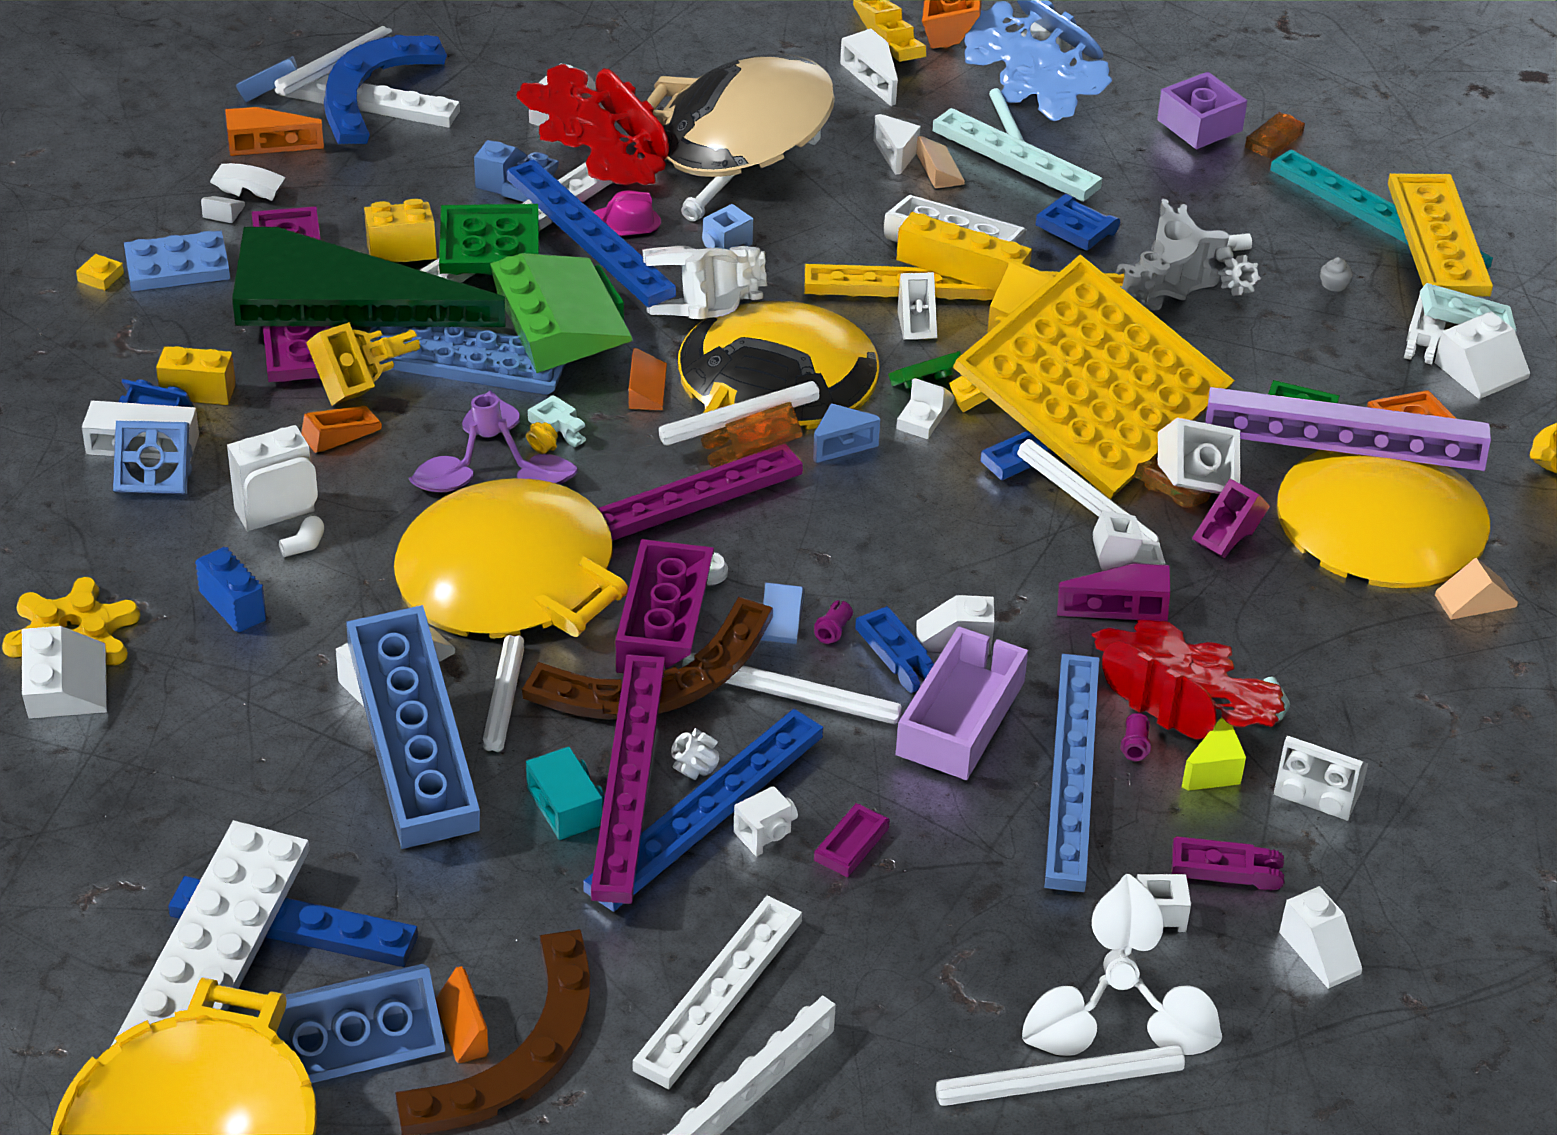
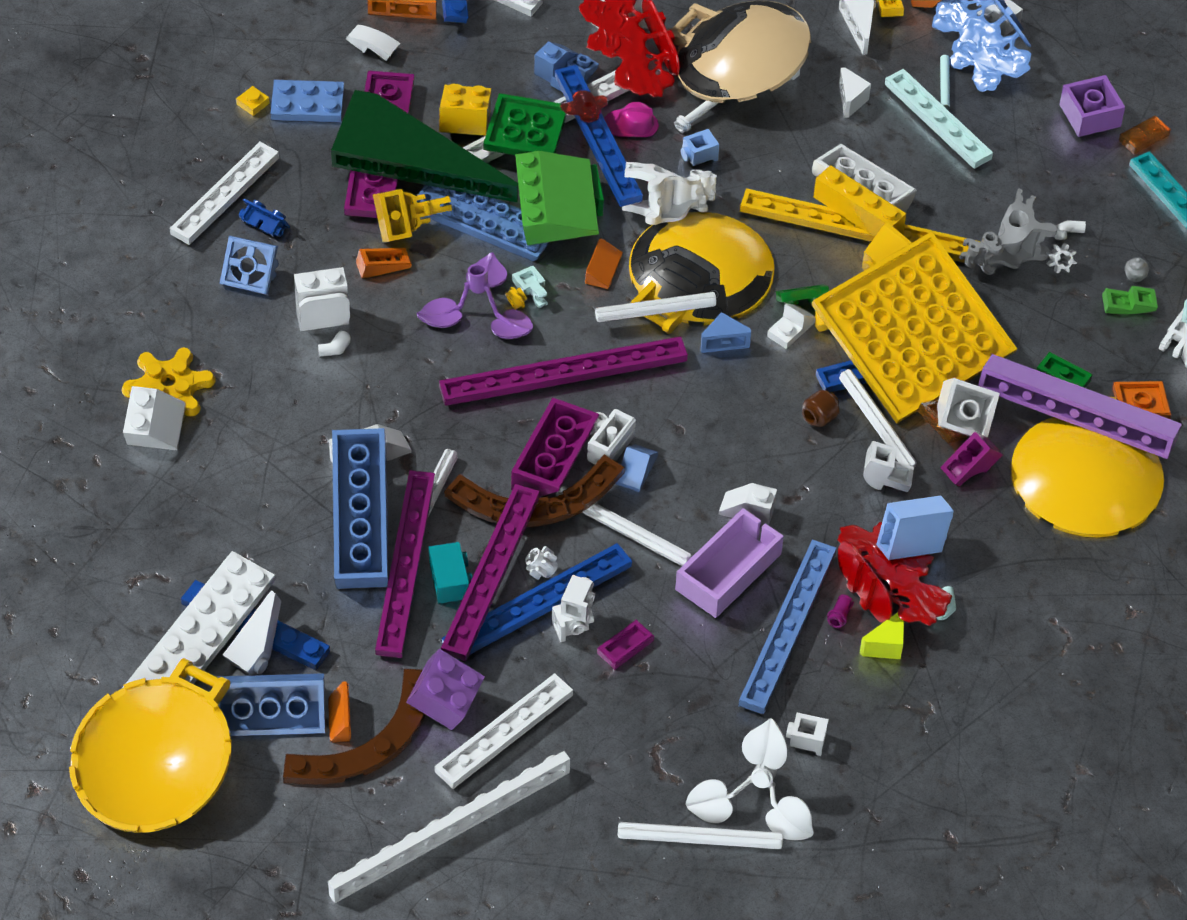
camera: 15 degrees right, 10 degrees up
white brick [82,401,199,461] -> none
yellow brick [156,346,236,405] -> none
blue brick [195,547,267,633] -> none
white slope [201,196,245,223] -> none
yellow dish [394,478,629,639] -> none
clear orange hinge [701,402,803,467] -> none
magenta pin [814,600,853,644] -> none
blue hinge [855,606,934,693] -> none
white slope [897,272,937,340] -> none
light nougat slope [916,136,965,189] -> none
blue plate [1036,194,1120,251] -> none
magenta slope [1057,564,1170,621] -> none
magenta hinge [1171,836,1285,890] -> none
white slope [1273,735,1368,821] -> none
white slope [1279,886,1362,989] -> none
light nougat slope [1435,558,1518,620] -> none
none -> white plate [170,142,279,245]
none -> white slope [223,590,281,676]
none -> magenta plate [375,470,435,658]
none -> medium lavender brick [406,648,485,730]
none -> clear red plate [560,90,608,122]
none -> white brick [561,575,595,622]
none -> white brick [587,409,636,464]
none -> reddish brown head [802,390,839,427]
none -> light blue brick [876,495,954,560]
none -> bright green slope [1102,286,1158,314]

